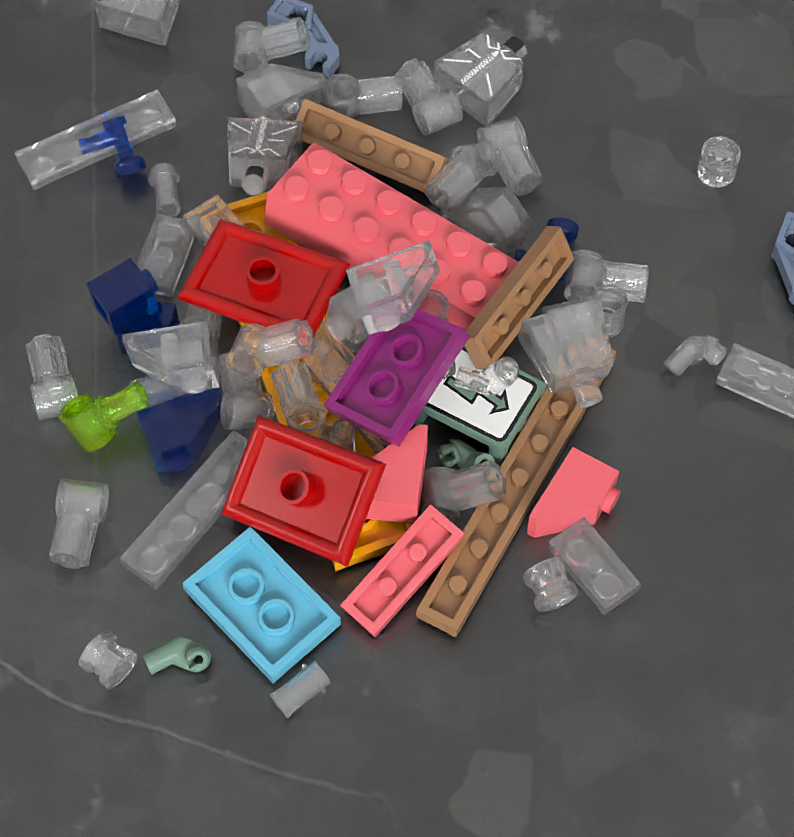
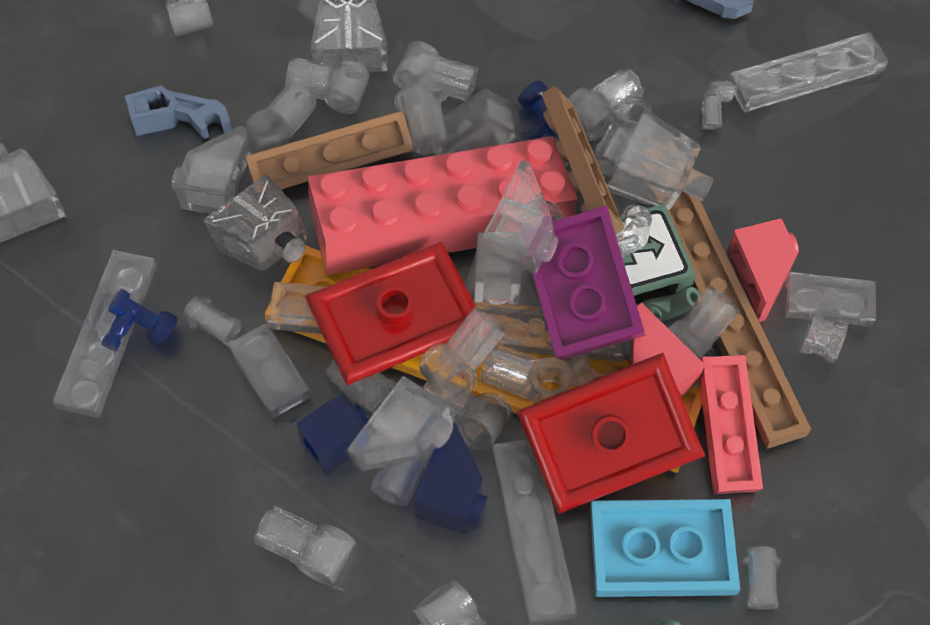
camera: 50 degrees left, 0 degrees up
clear neon green pin [59,381,149,452] -> none
clear blue brick [86,258,159,335] -> none
clear piece [233,17,310,74] -> none

